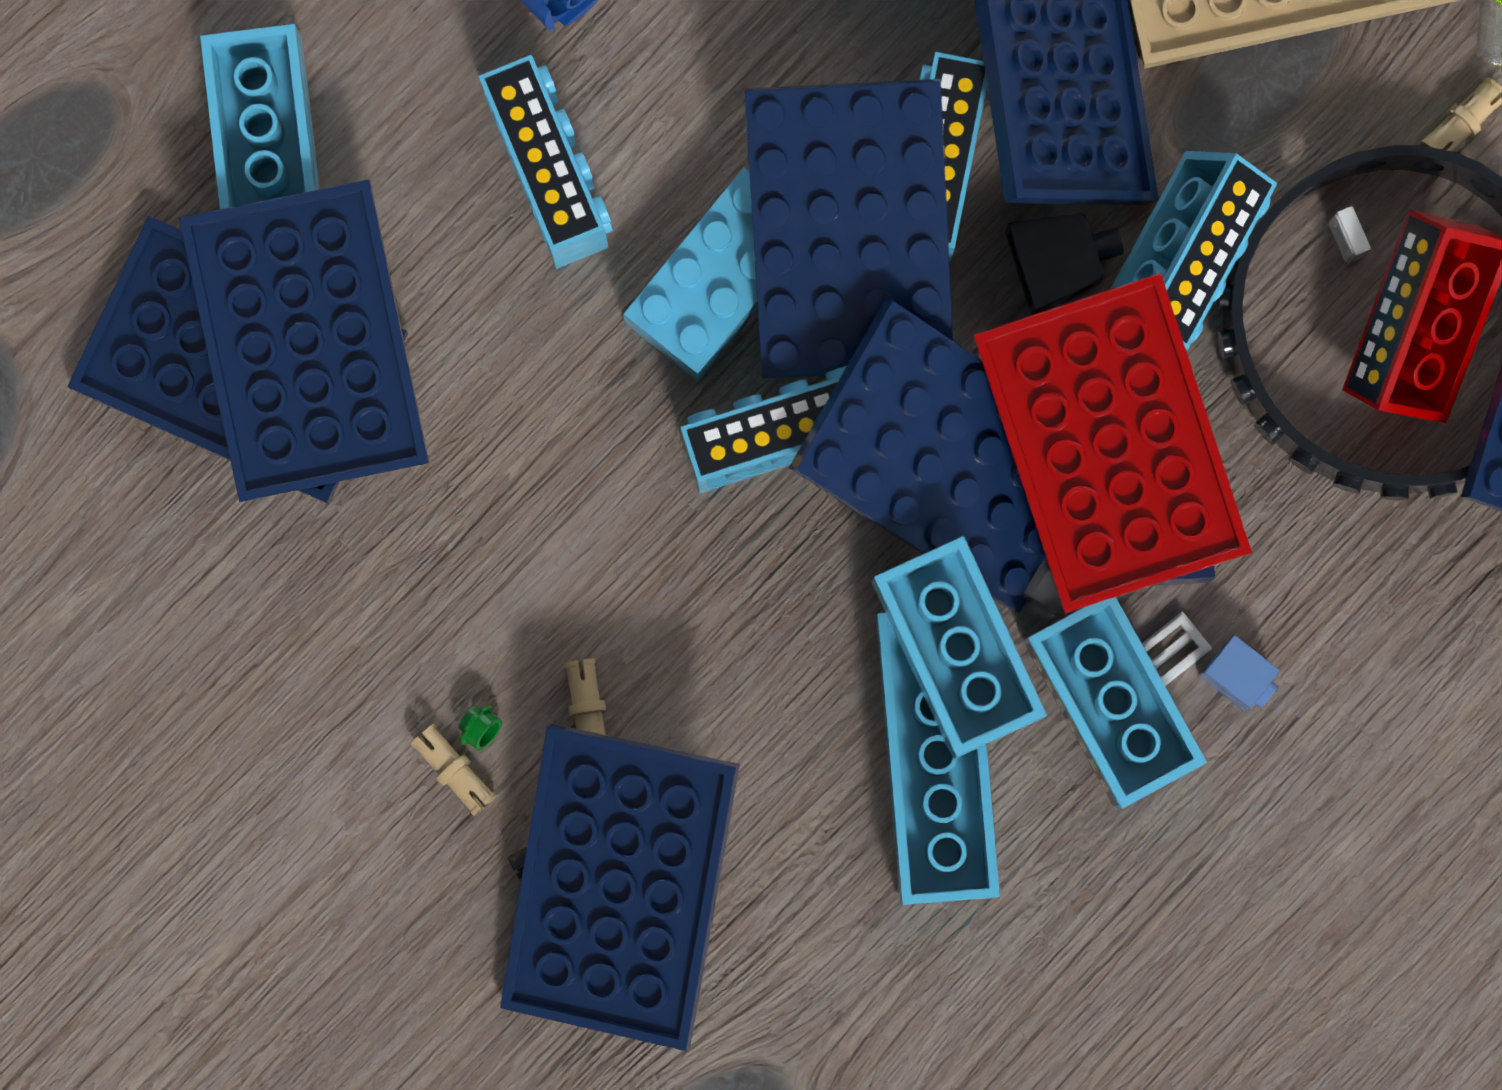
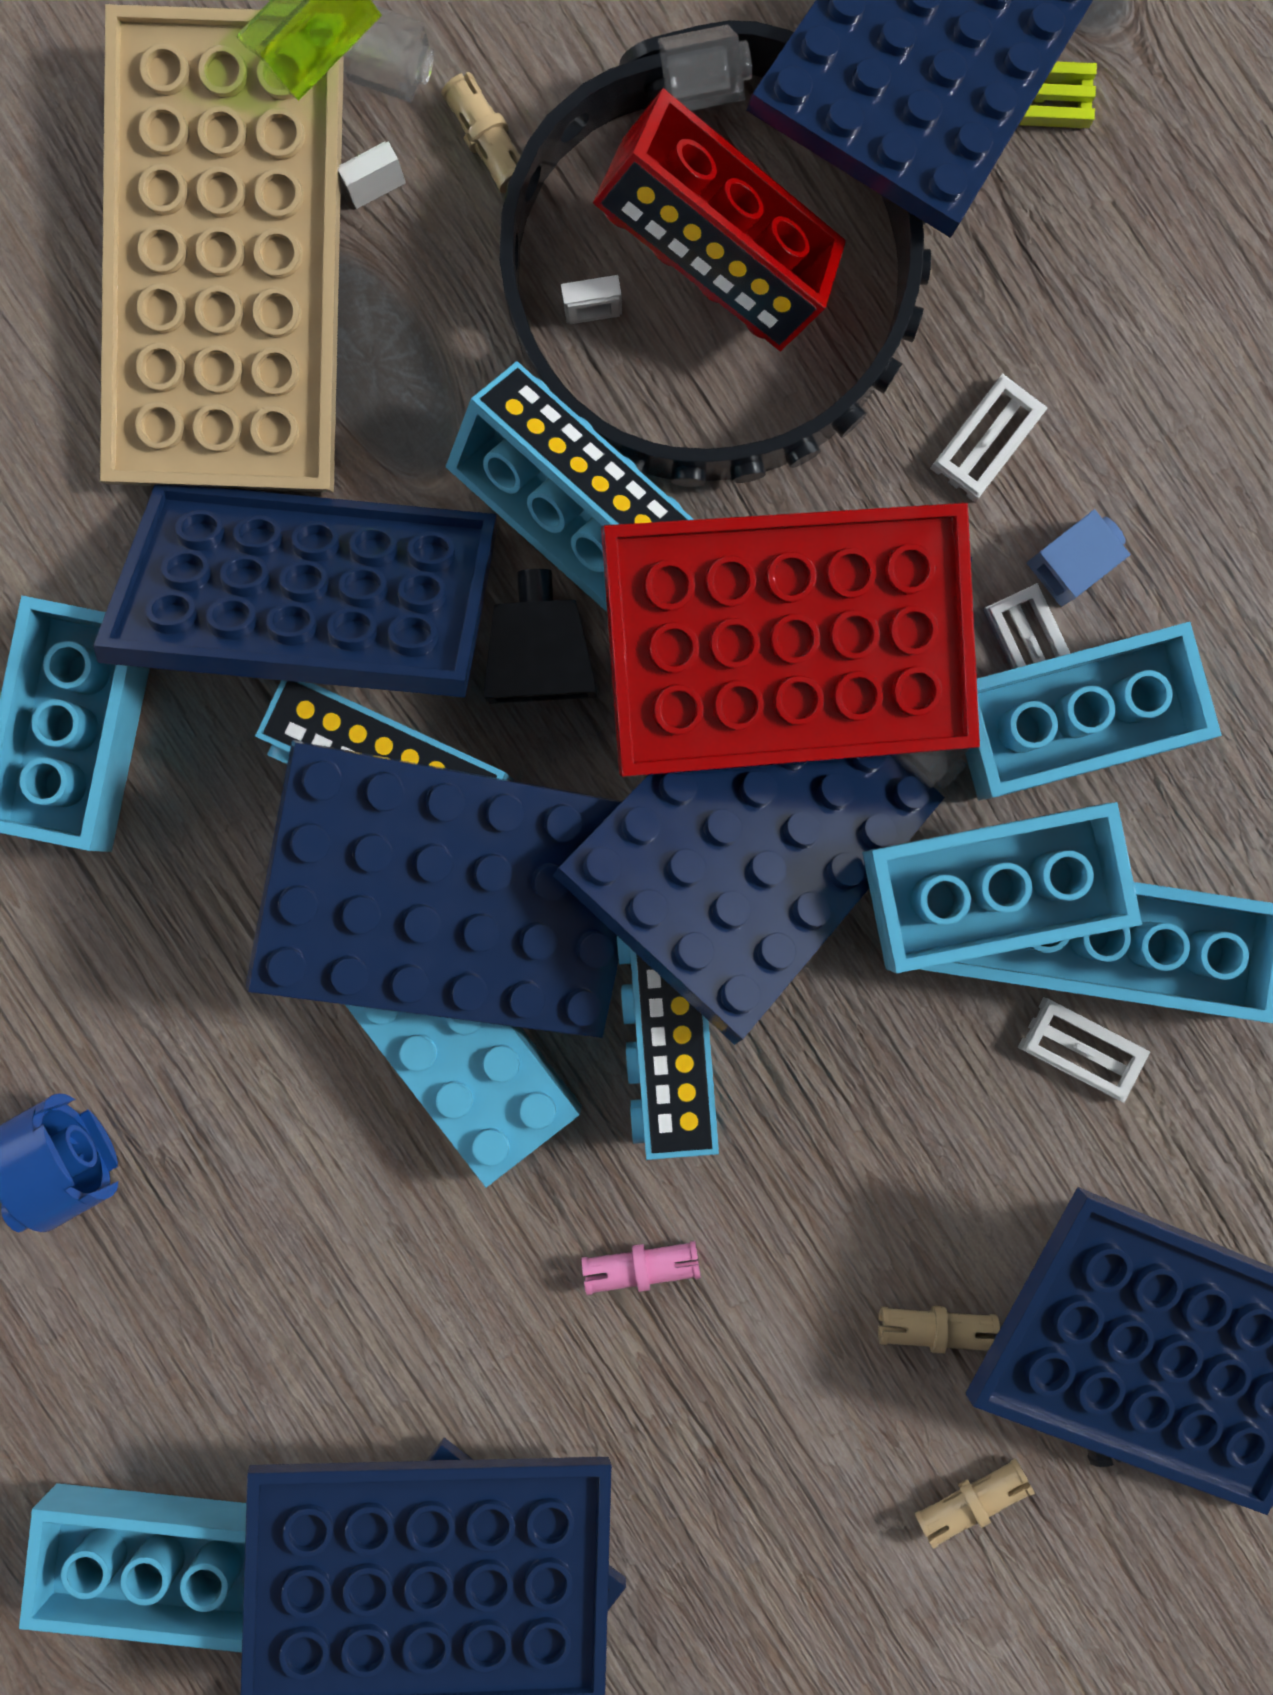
camera: 70 degrees left, 5 degrees up
green plate [458,705,502,751] -> none
brick [478,55,613,269] -> none
none -> white tile [338,141,406,209]
none -> bright pink pin [582,1241,701,1295]
none -> white tile [930,373,1047,502]
none -> white tile [1018,997,1150,1103]

